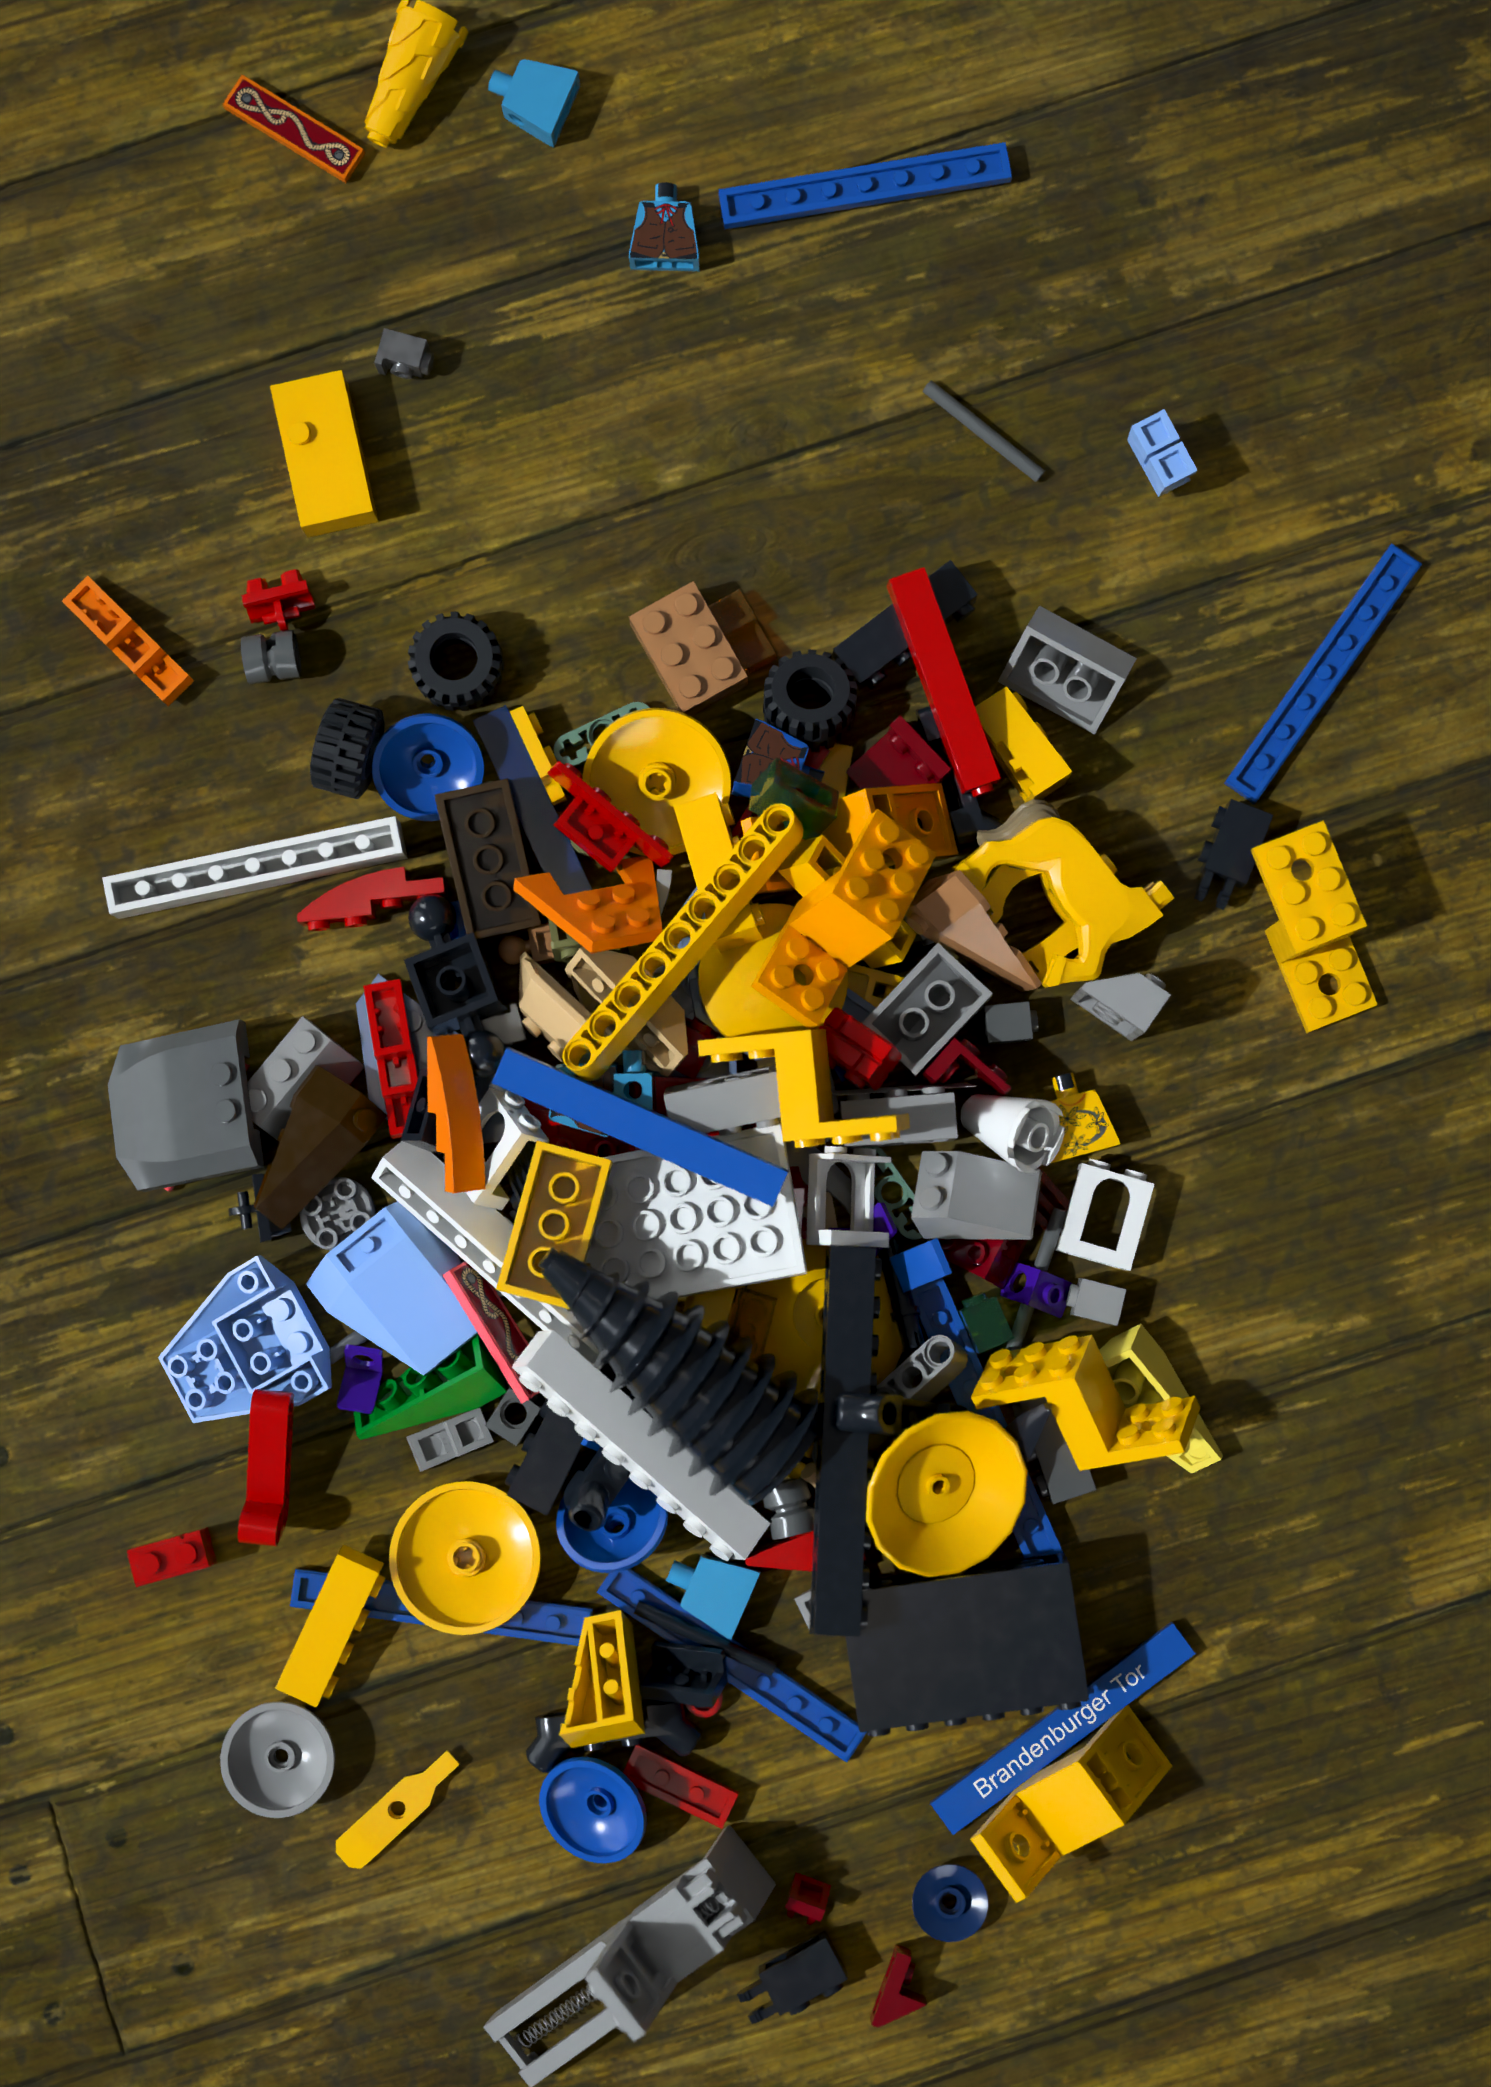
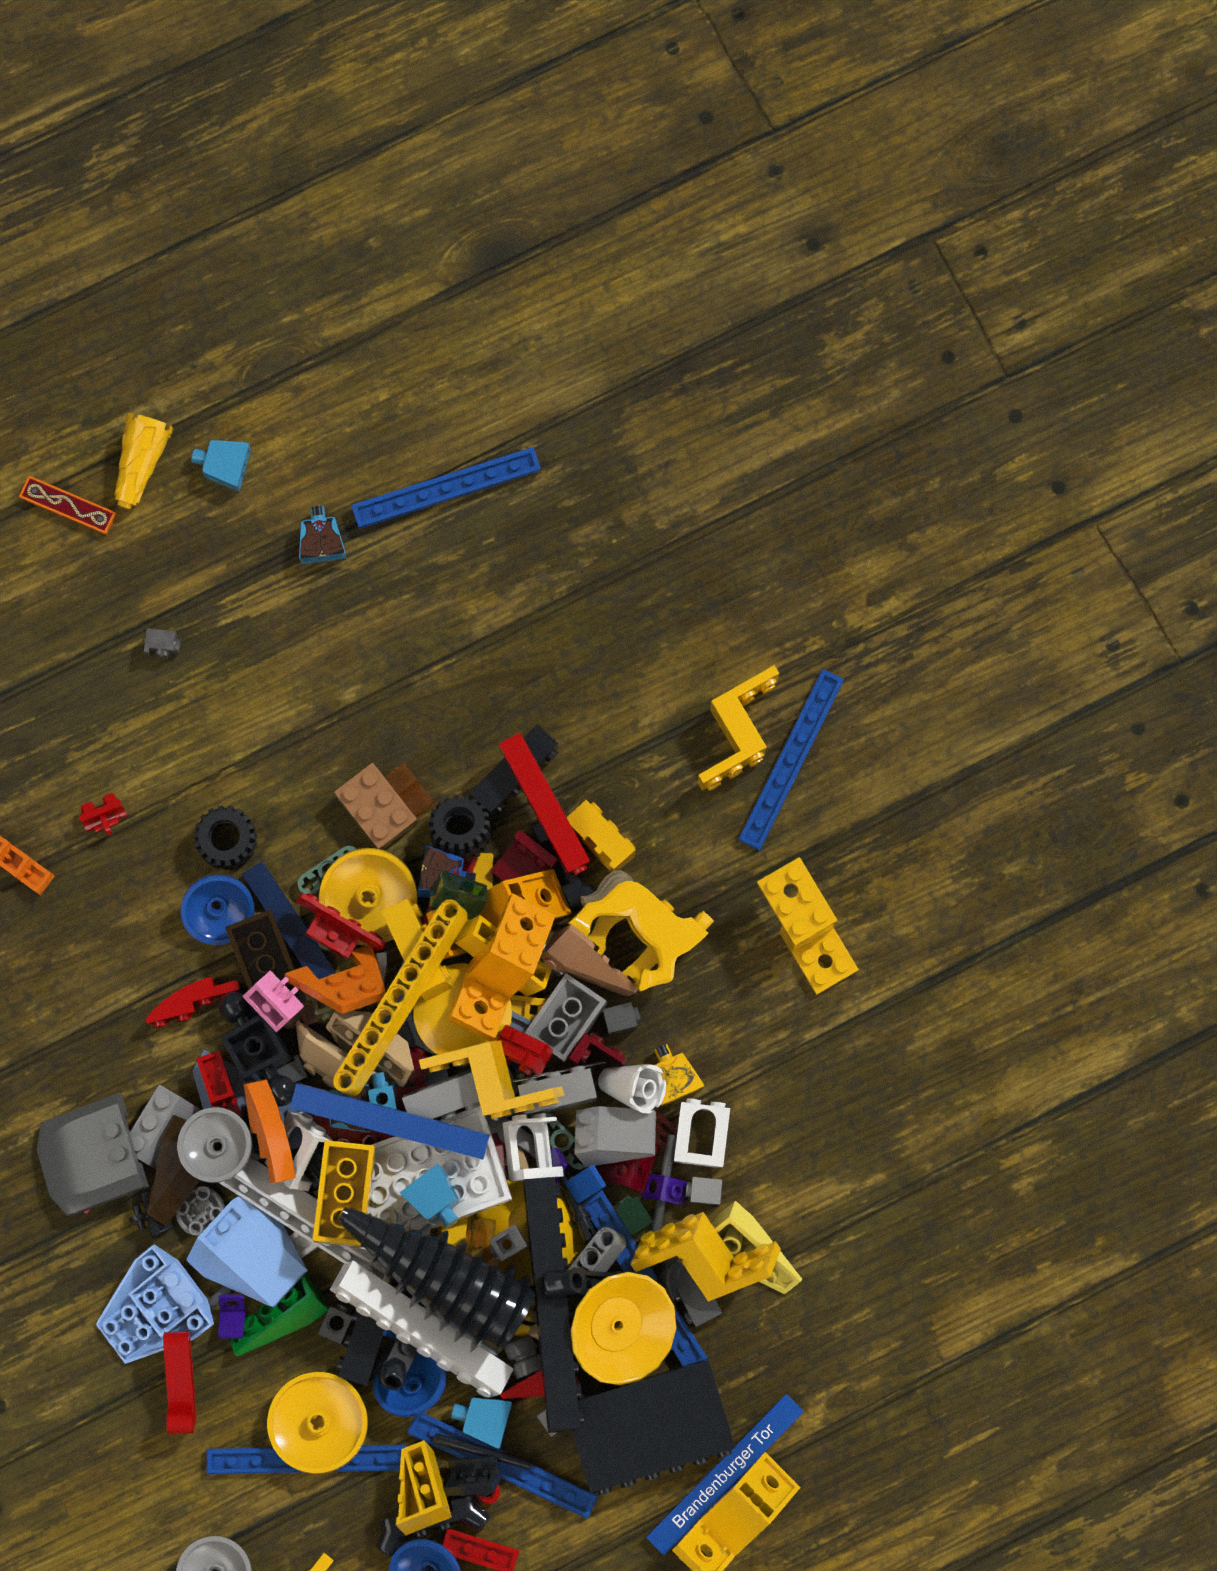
camera: 15 degrees left, 5 degrees down
white brick [102,816,408,919] -> none
red brick [127,1527,217,1587] -> none
dark grey wheel [241,630,302,684] -> none
yellow brick [270,370,378,538] -> none
yellow brick [275,1544,385,1708] -> none
black tyre [310,698,385,799] -> none
light grey slope [406,1407,494,1472] -> none
tile [442,1261,540,1404] -> none
yellow plate [510,706,567,806] -> none
dark grey bar [922,380,1045,482] -> none
light grey slope [998,606,1137,735] -> none
light grey slope [1070,973,1171,1041] -> none
light blue hips [1127,409,1198,497] -> none
black hinge [1194,799,1273,910] -> none
none -> light grey dish [177,1107,252,1183]
none -> bright pink brick [242,970,304,1032]
none -> dark azure torso [400,1163,460,1228]
none -> flat silver brick [488,1224,529,1262]
none -> yellow bracket [697,665,779,791]

